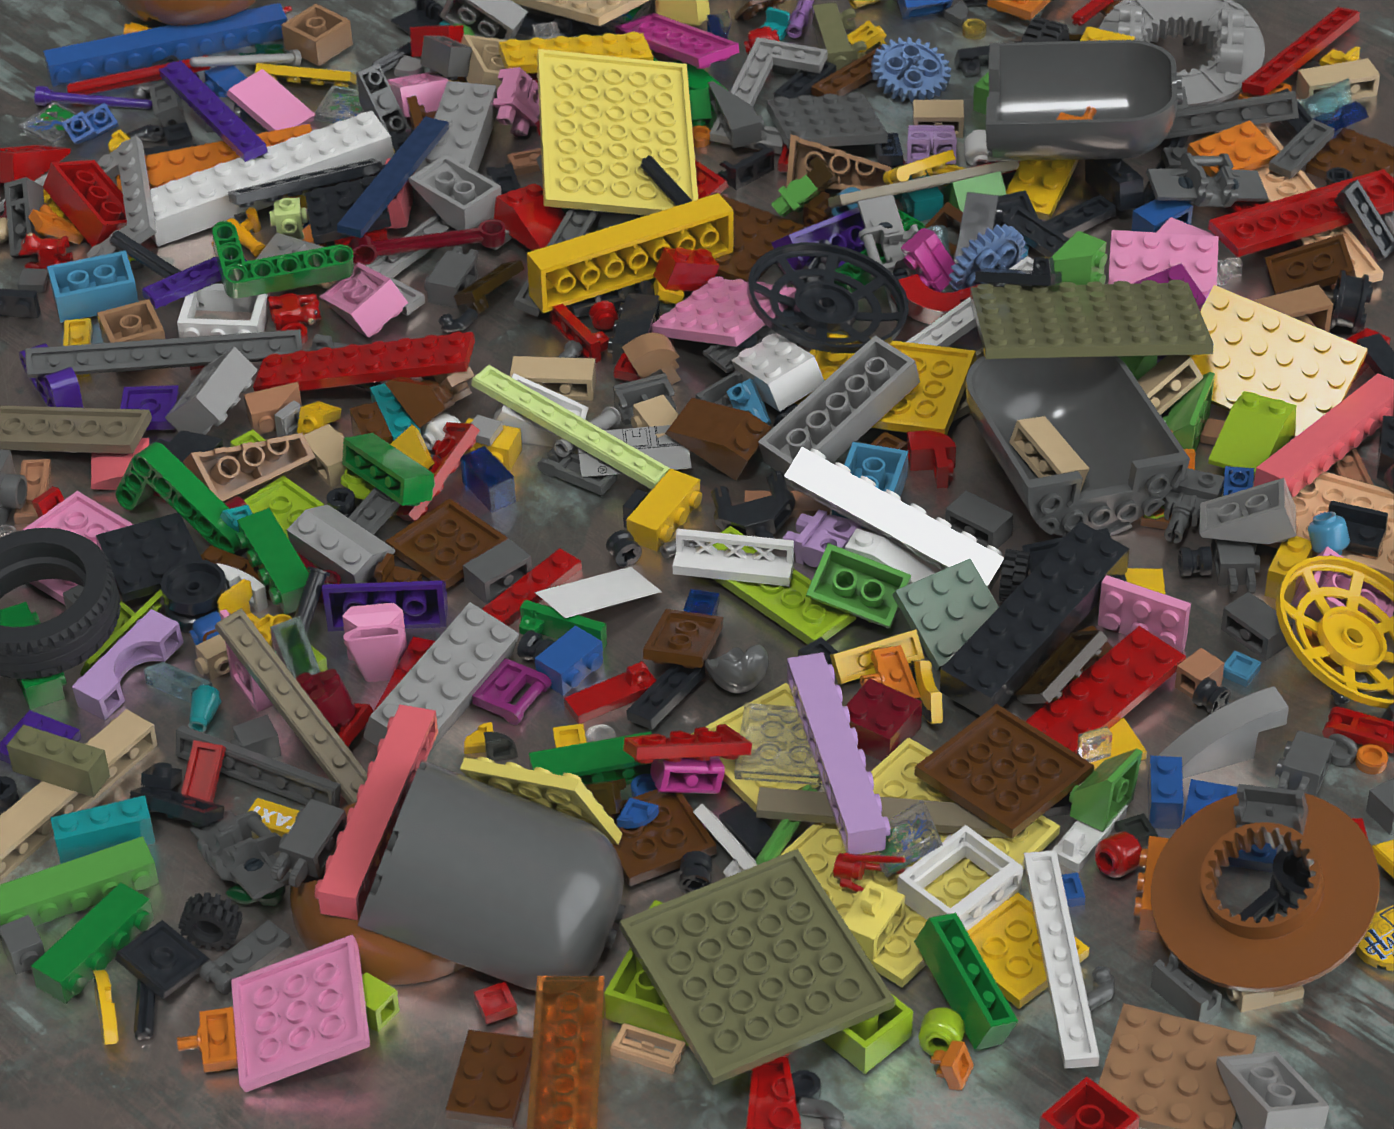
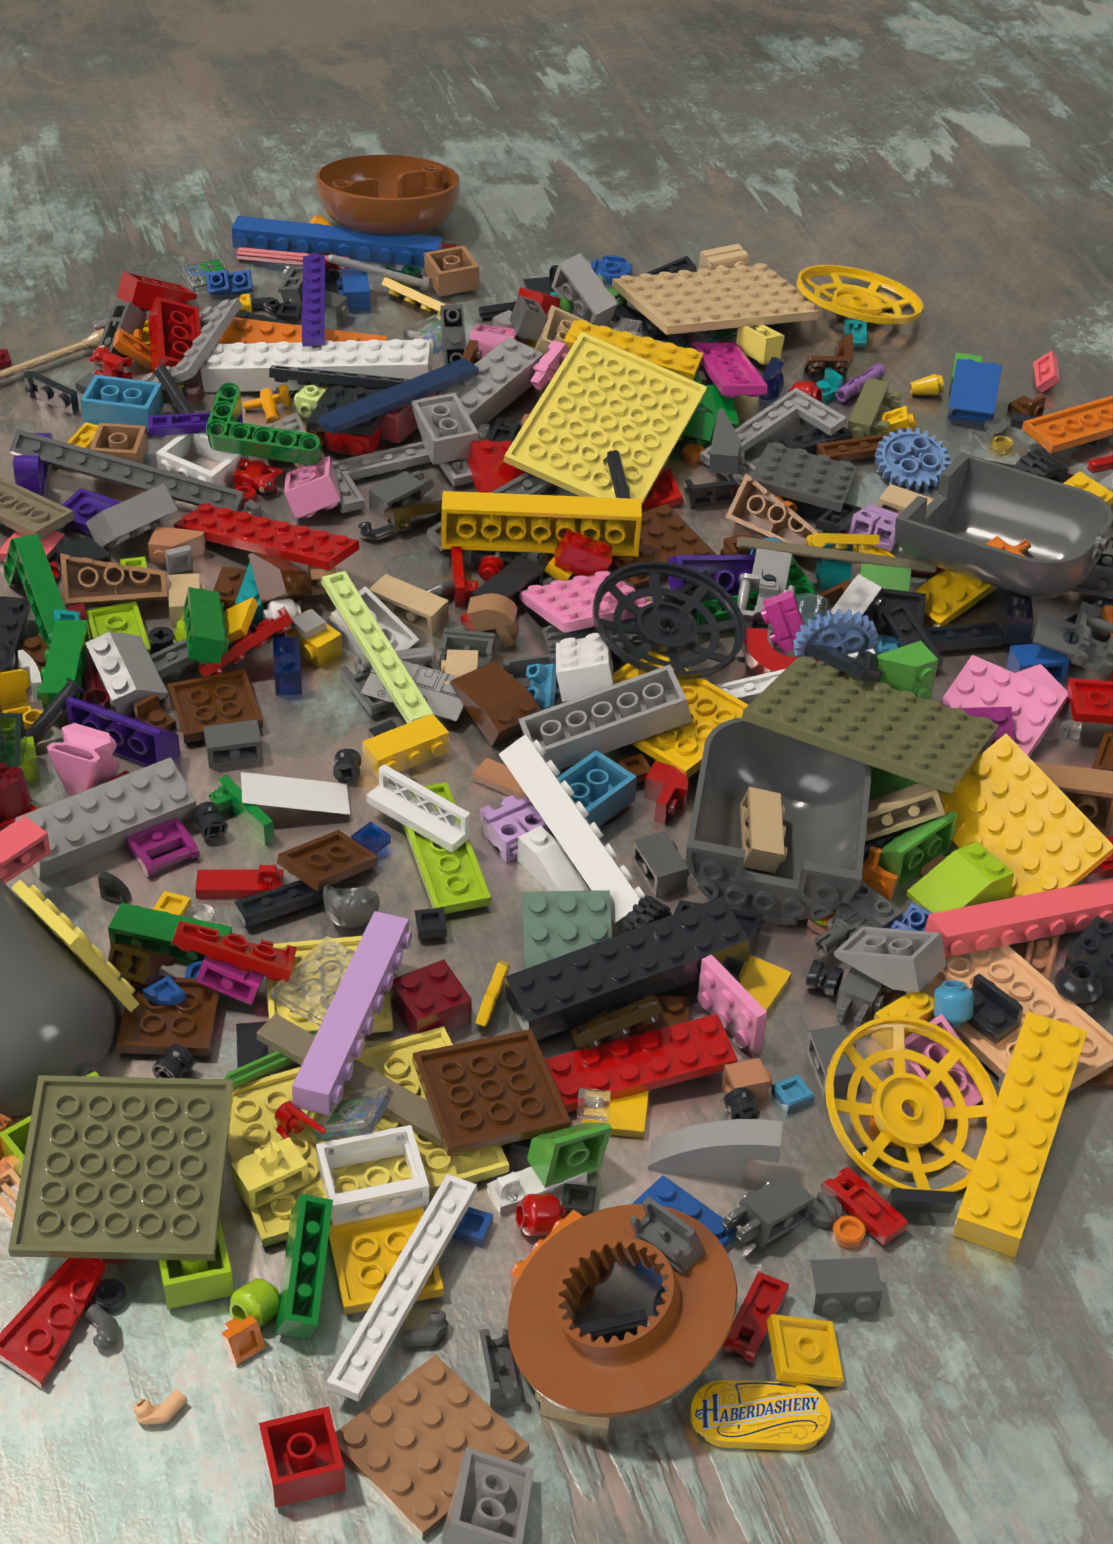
camera: 25 degrees right, 0 degrees up
dark purple piece [34,86,153,110] -> none
bright pink tile [227,69,316,131] -> none
yellow bracket [297,401,342,435] -> none
dark red piece [348,219,506,266] -> none
yellow tile [464,722,493,755] -> none
red plate [482,548,582,627] -> none
blue brick [535,625,604,696] -> none
white hinge [693,803,757,877] -> none
black connector [711,471,796,539] -> none
bright green hips [771,156,839,218] -> none
bright green slope [806,543,911,629] -> none
yellow plate [830,629,924,684] -> none
orange plate [860,645,921,700] -> none
blue brick [1147,756,1184,829] -> none

